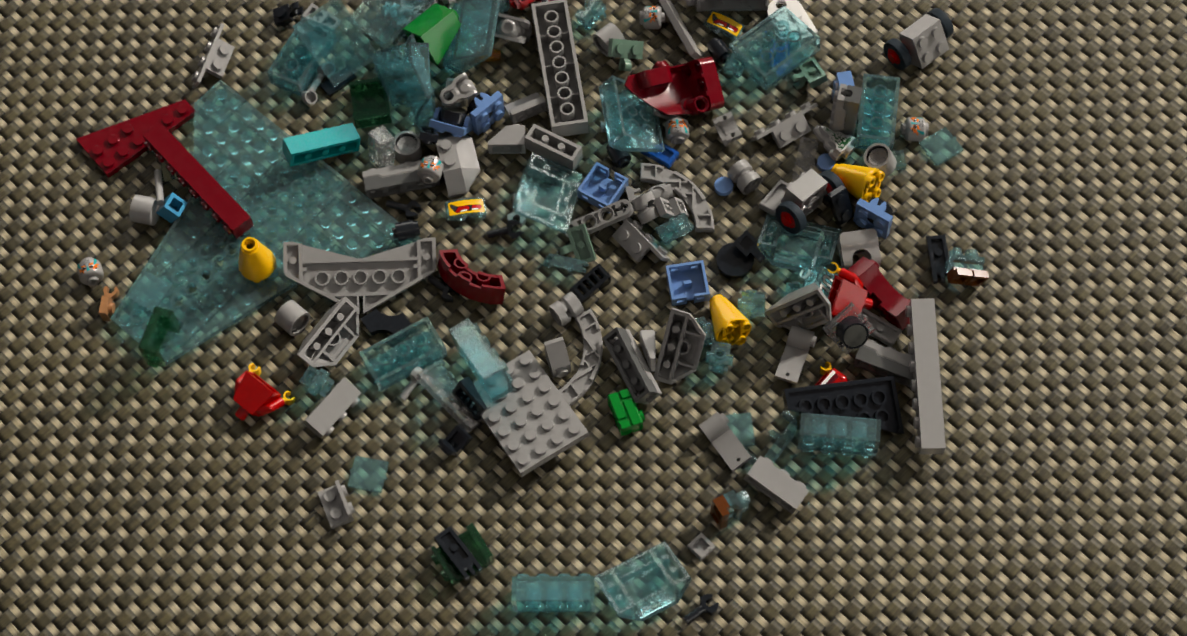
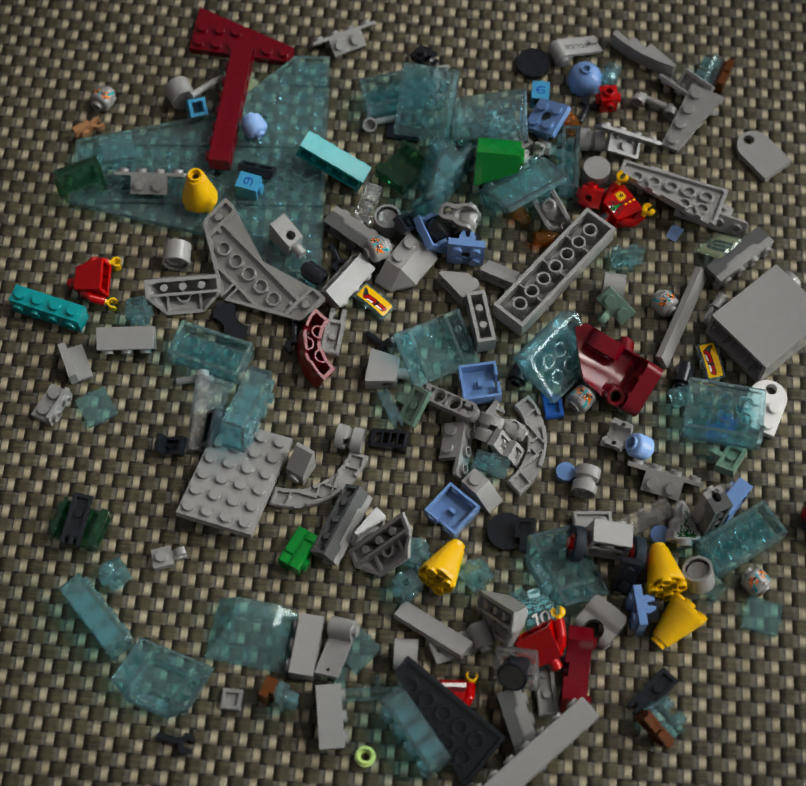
camera: 45 degrees right, 0 degrees up
none -> teal brick [8,284,89,333]
none -> light grey panel [57,342,93,384]
none -> clear light blue brick [97,556,133,591]
none -> light grey bracket [113,168,187,195]
none -> light grey plate [151,545,188,571]
none -> clear light blue slope [205,597,299,674]
none -> dark azure brick [235,171,265,201]
none -> black plate [237,160,277,180]
none -> light blue head [241,112,268,140]
none -> light grey torso [268,213,307,259]
none -> light grey brick [285,613,325,682]
none -> brick [319,253,375,308]
none -> light grey hinge [321,307,347,358]
none -> yellowish green plate [355,746,376,768]
none -> light grey torso [365,348,410,389]
none -> light grey tile [393,600,473,660]
none -> light grey piece [393,638,418,670]
none -> light grey slope [460,468,503,515]
none -> clear orange cone [533,229,561,247]
none -> light blue head [625,433,654,460]
none -> yellow cone [650,592,708,650]

